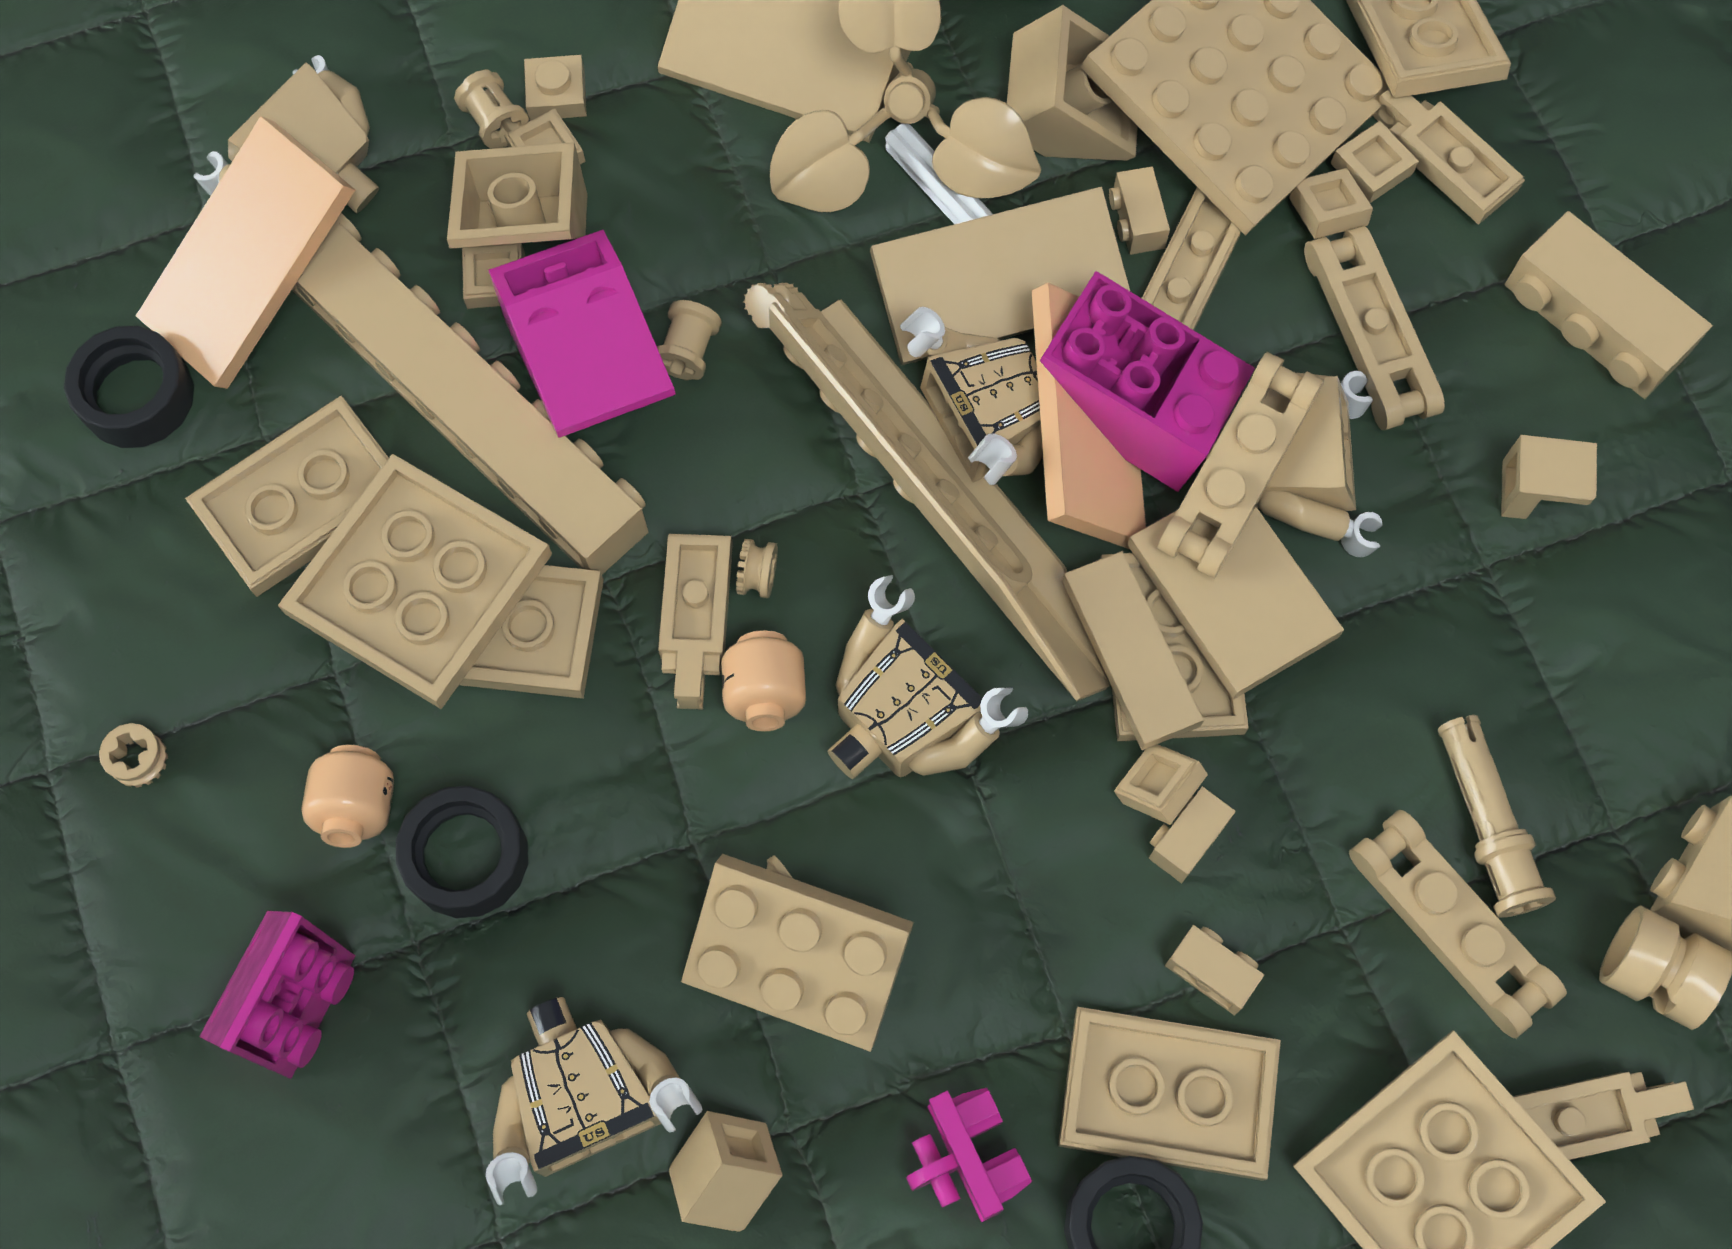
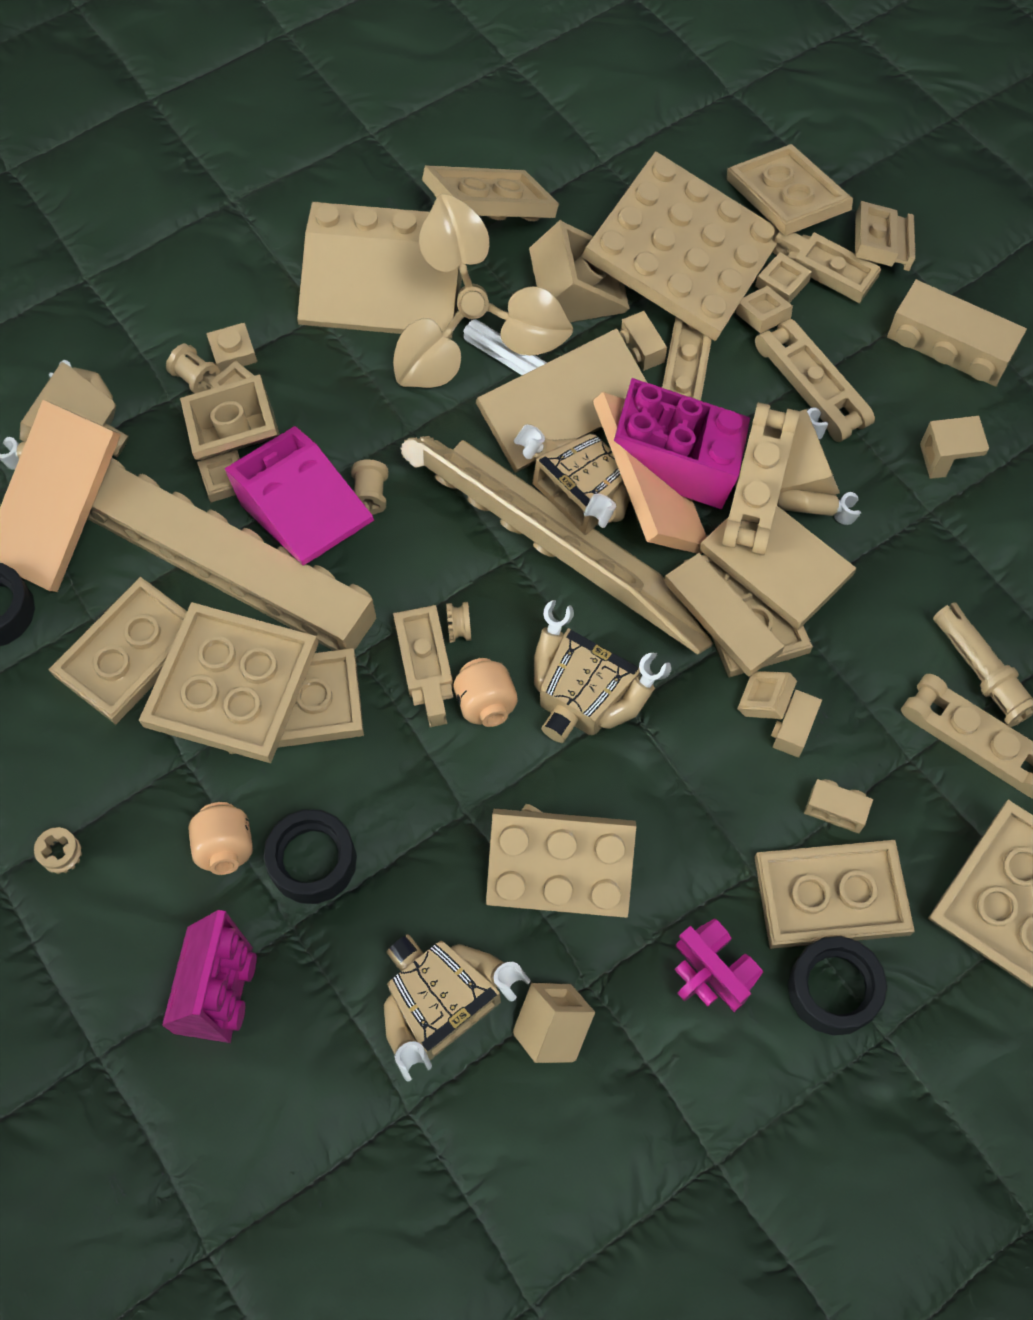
camera: 15 degrees left, 5 degrees down
none -> tan plate [855,201,915,271]

